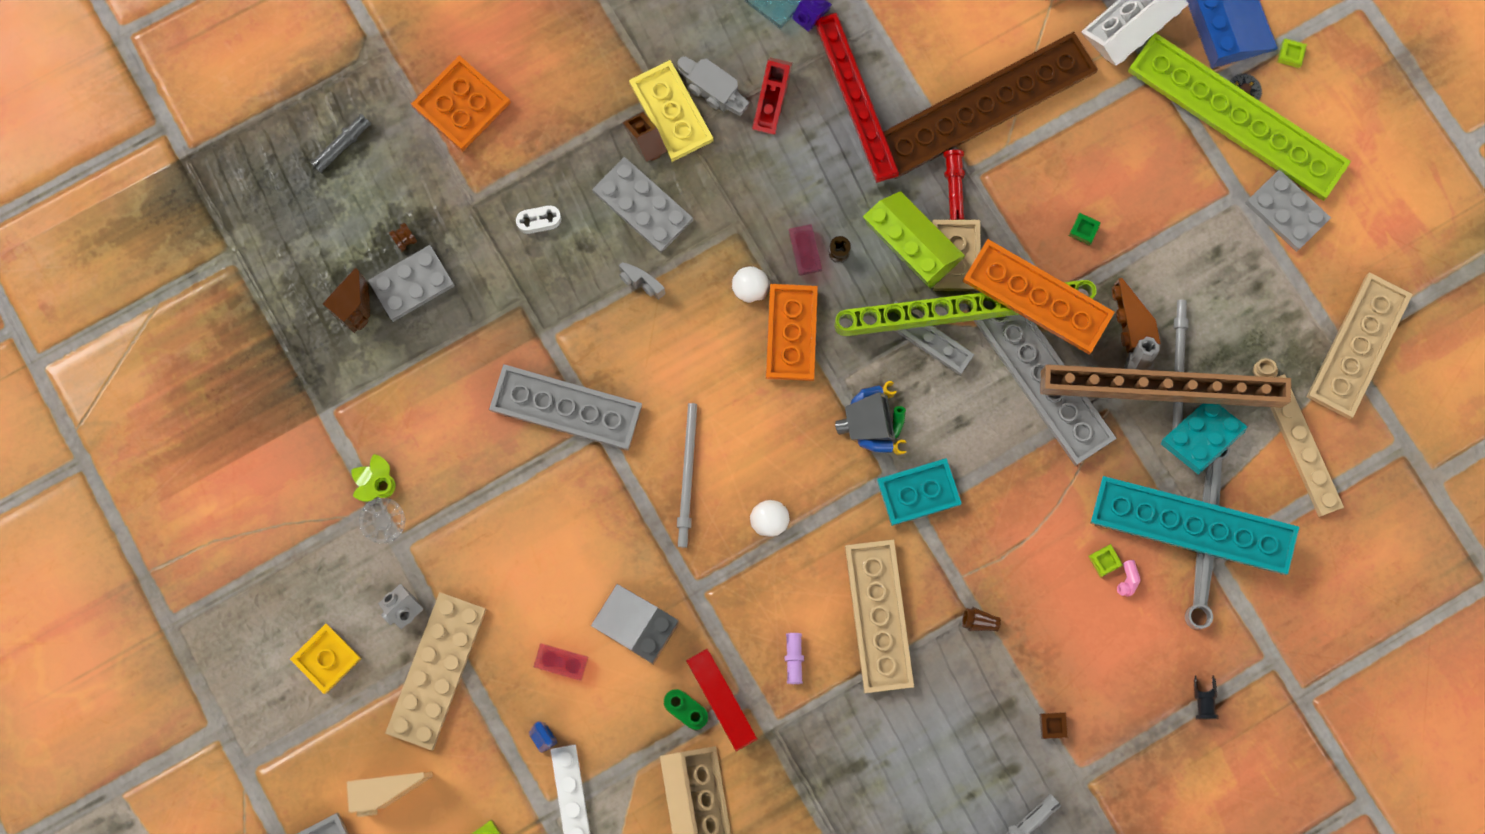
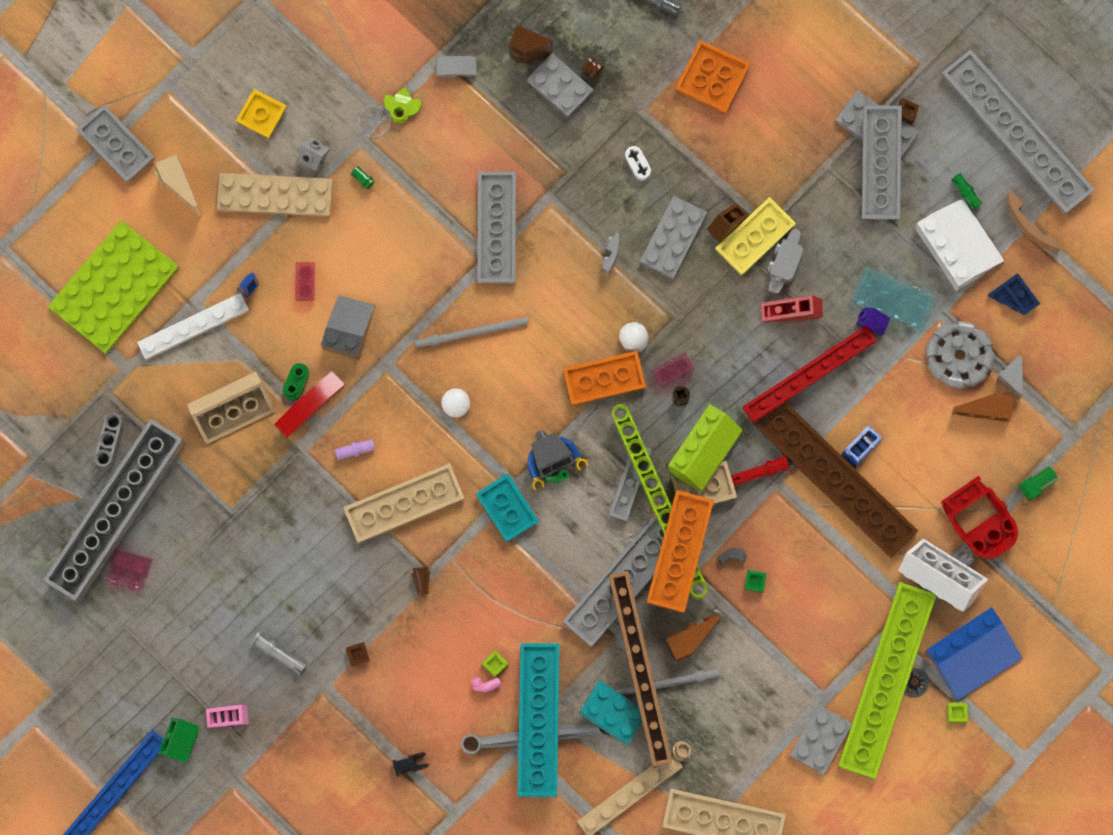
camera: 80 degrees right, 0 degrees up
light grey piece [1124,337,1160,370] -> none
none -> green pin [350,166,375,190]
none -> light grey slope [436,56,476,78]
none -> dark grey arm [717,547,747,565]
none -> blue slope [841,425,883,468]

